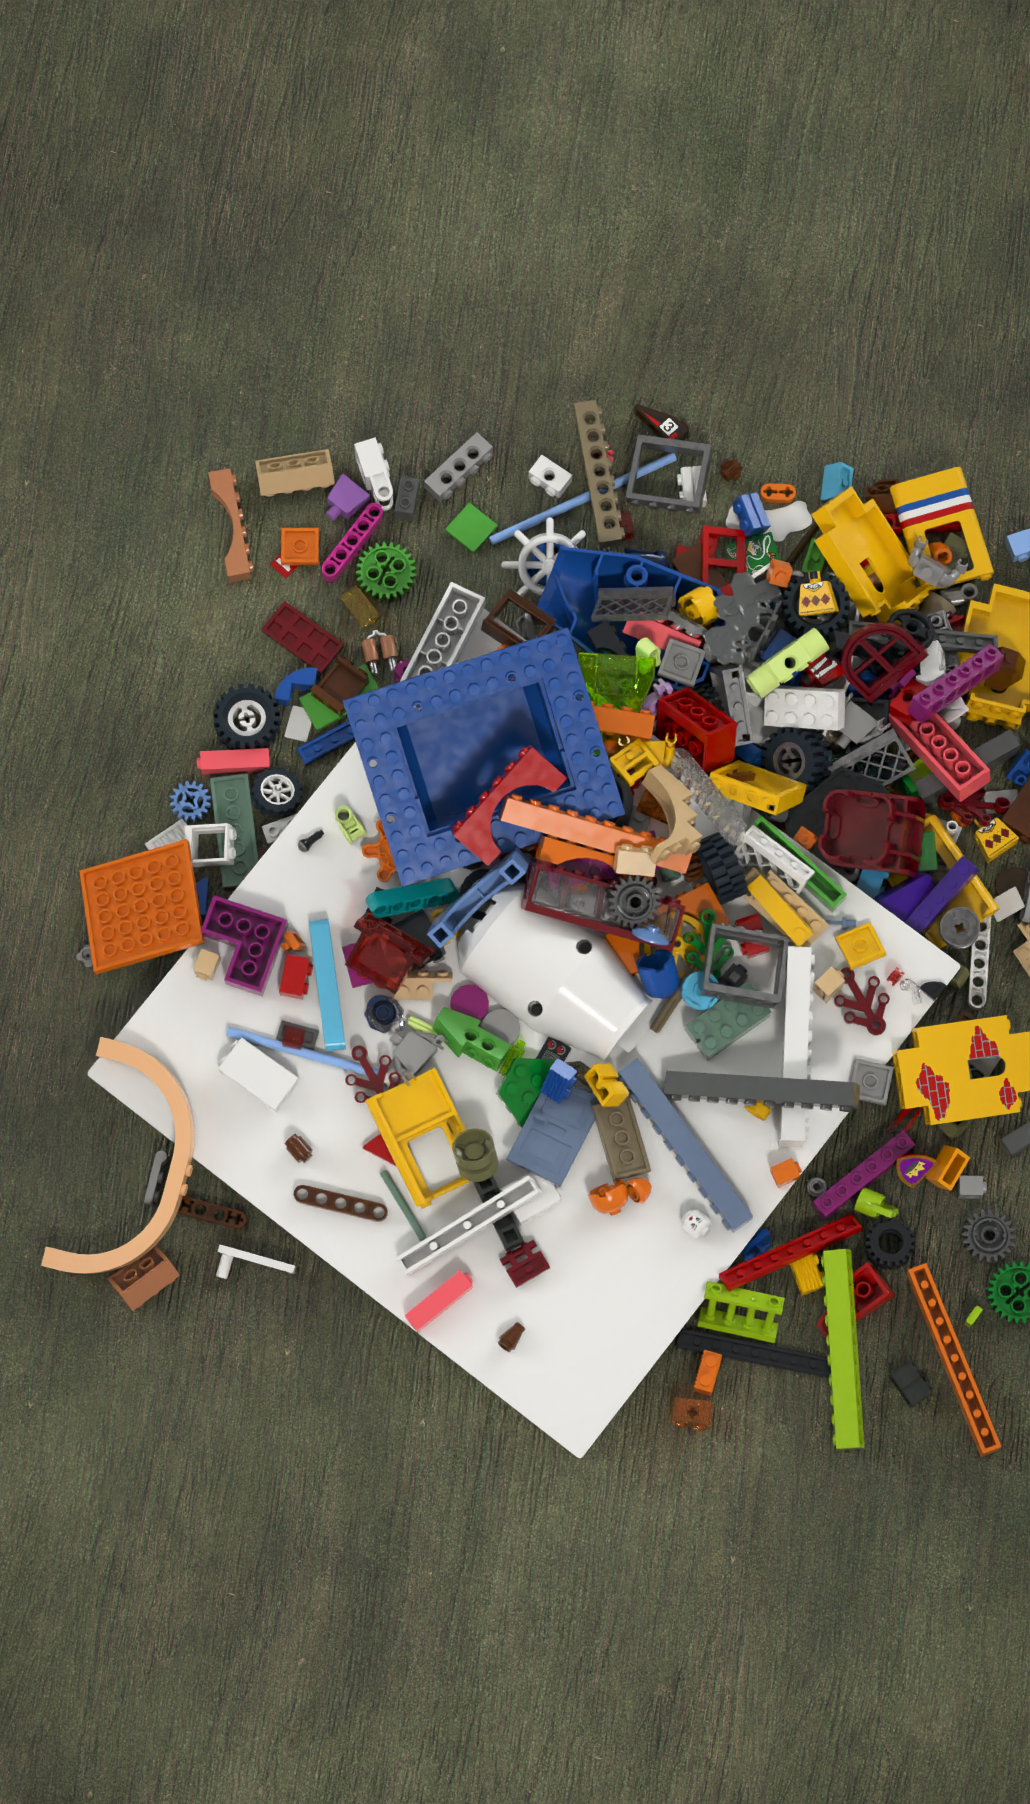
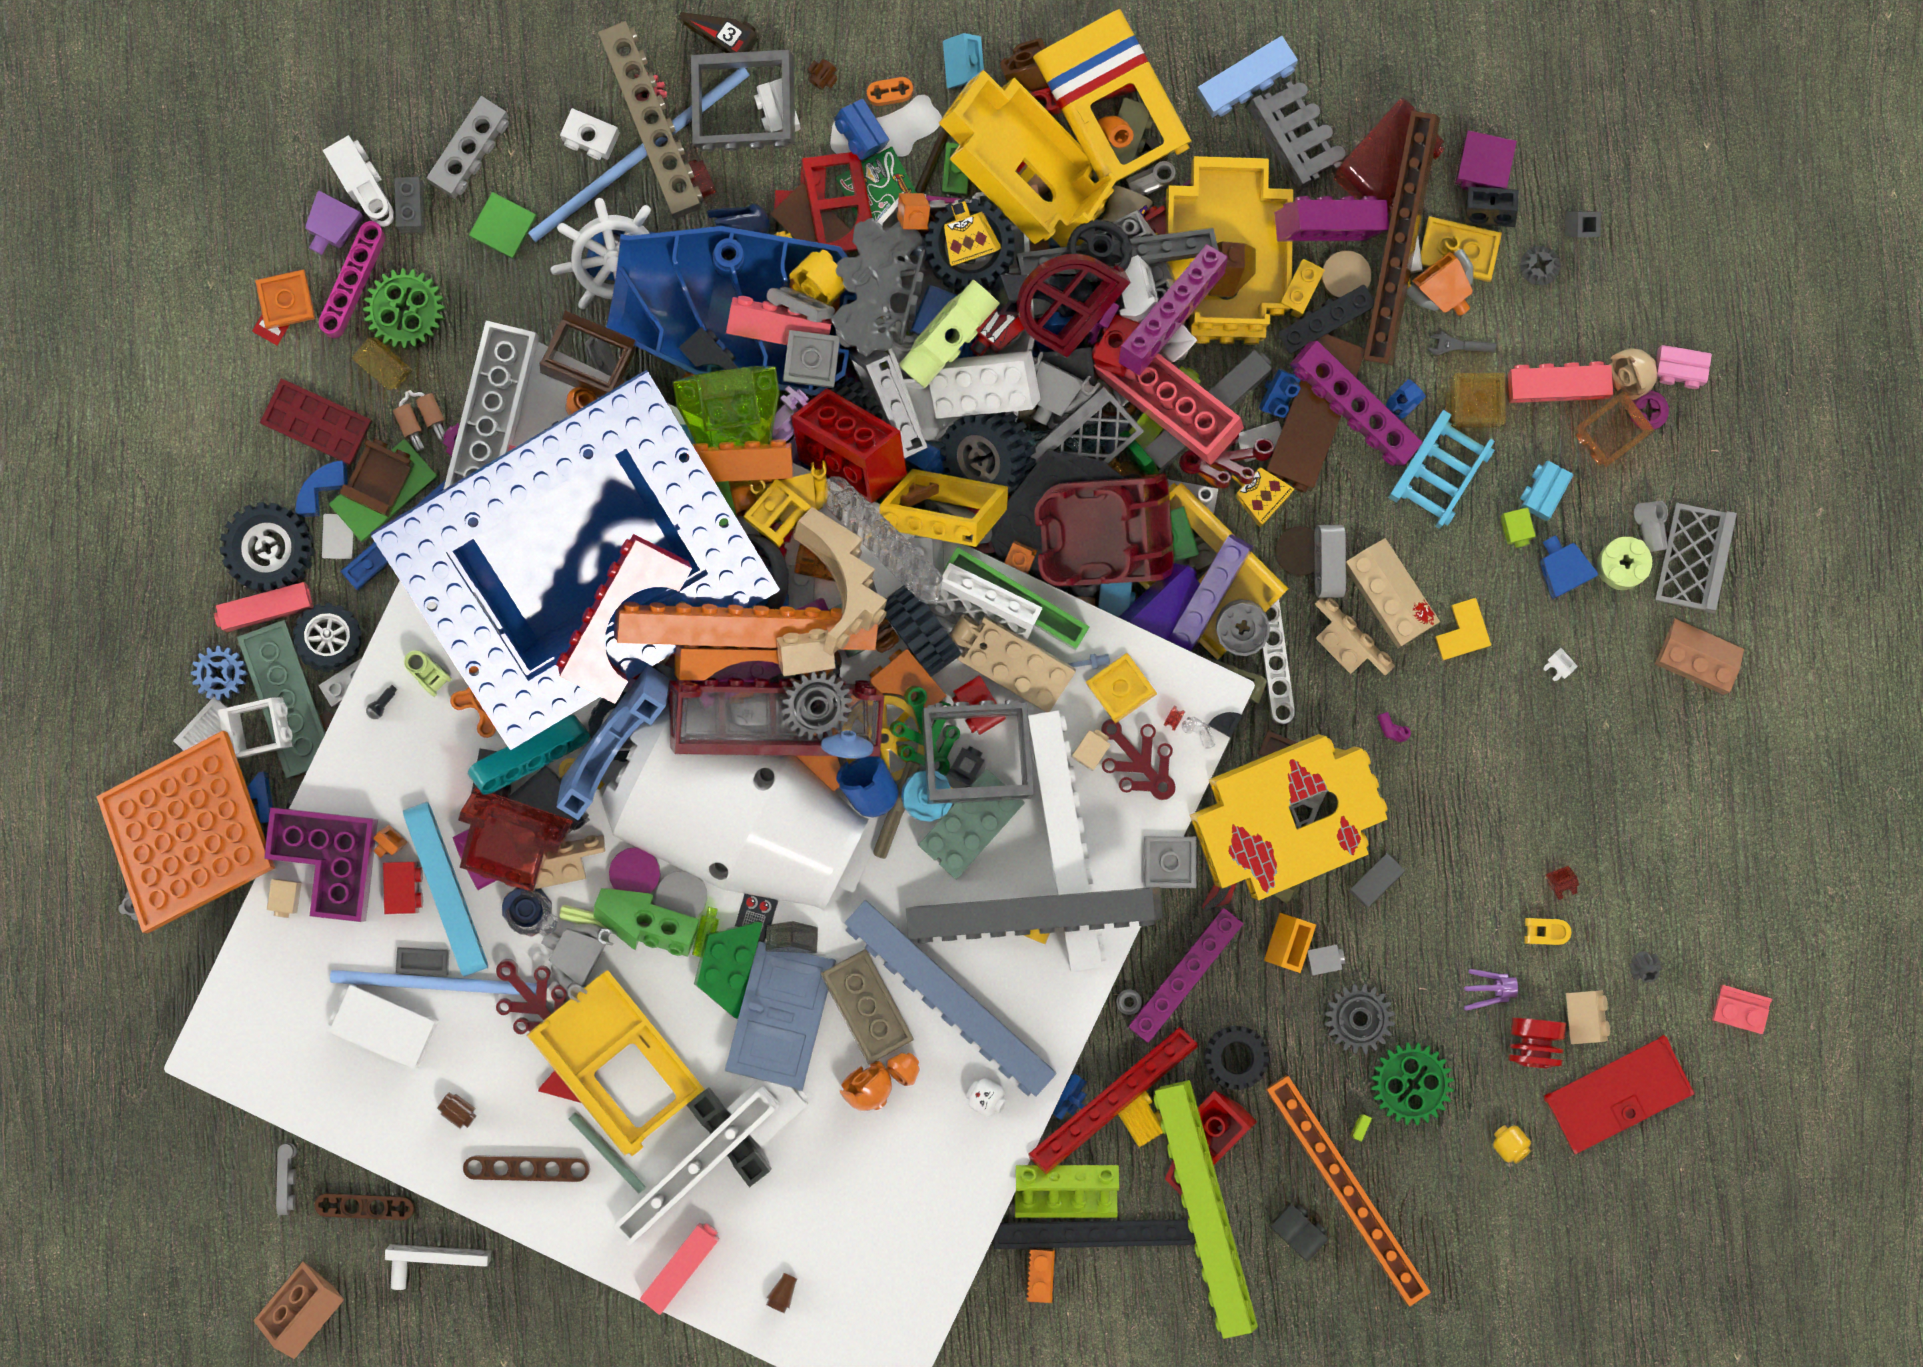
camera: 10 degrees left, 10 degrees up
light nougat arch [41,1037,195,1274] -> none
nougat arch [208,468,254,583] -> none
tan slope [255,449,335,497] -> none
clear red tile [282,1026,306,1050] -> none
olive wheel [452,1128,499,1182] -> none
dark red plate [499,1239,550,1288] -> none
blue brick [540,1058,578,1104] -> none
yellow brick [584,1064,629,1107] -> none
flat silver fence [591,586,676,622] -> none
yellowish green piece [635,637,661,675] -> none
clear orange brick [671,1397,714,1430] -> none
yellow slope [747,874,814,947] -> none
orange brick [770,1158,802,1188] -> none
lime piece [854,1187,899,1219] -> none
shield [896,1152,940,1188] -> none
light grey torso [908,536,968,587] -> none
white sticker [994,887,1025,922] -> none

